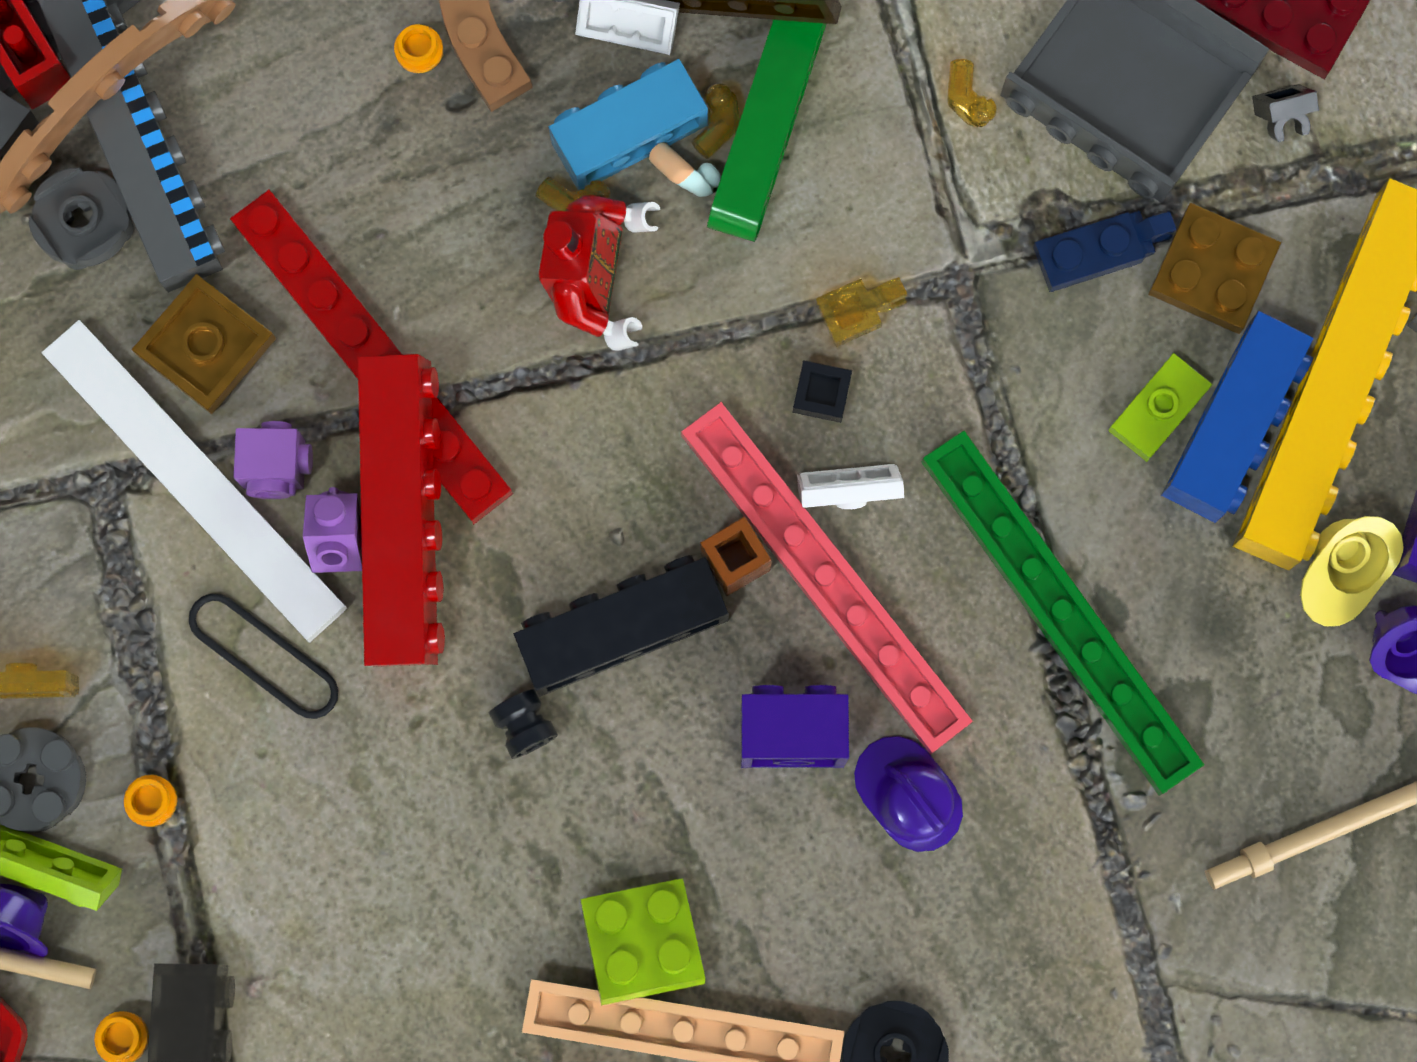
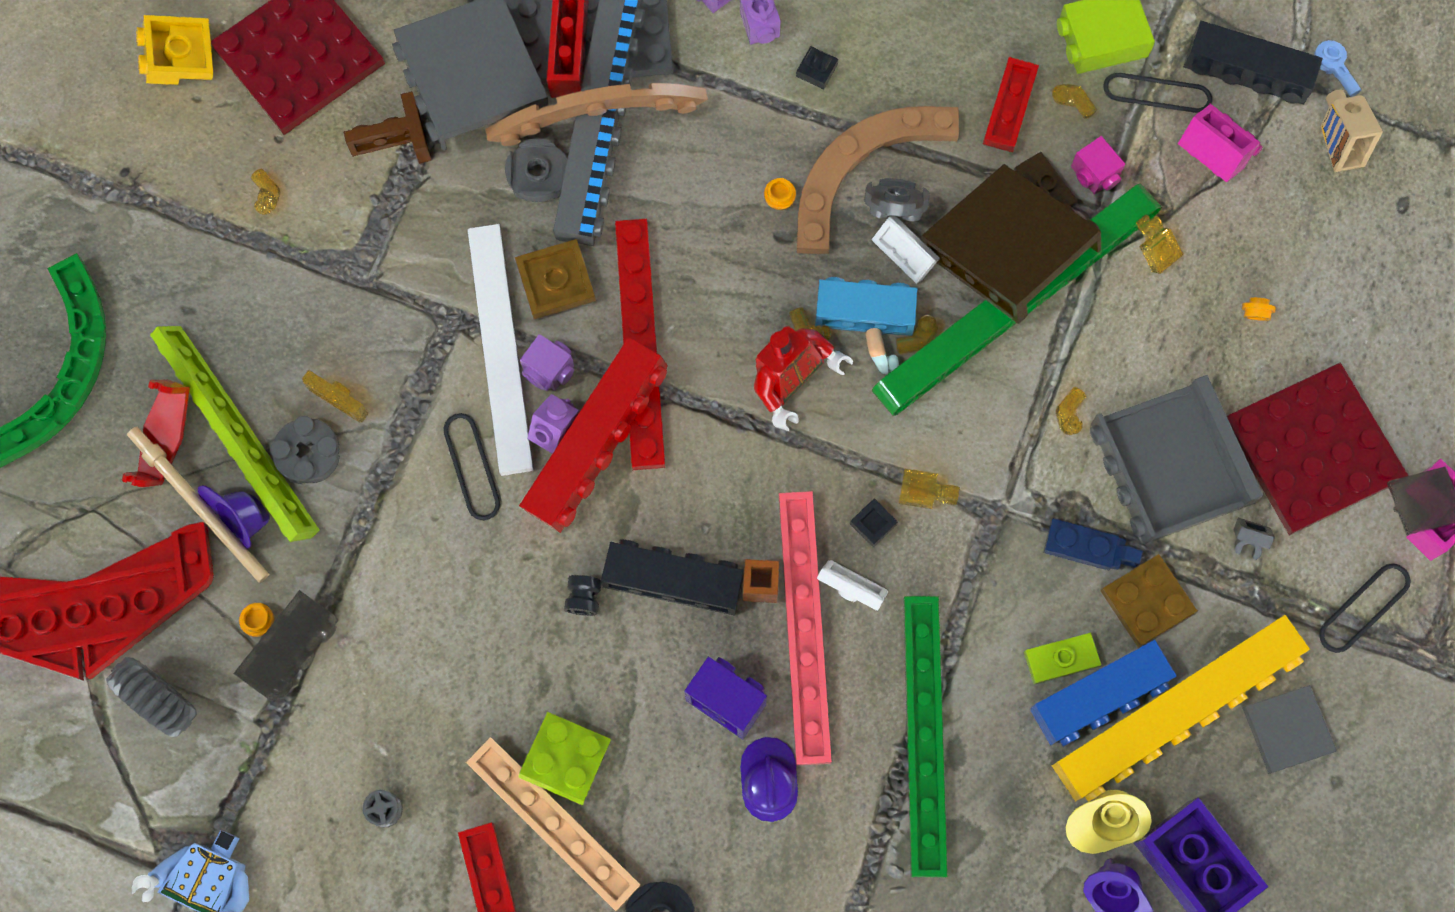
camera: 35 degrees right, 5 degrees down
light orange plate [124,775,177,827] -> none

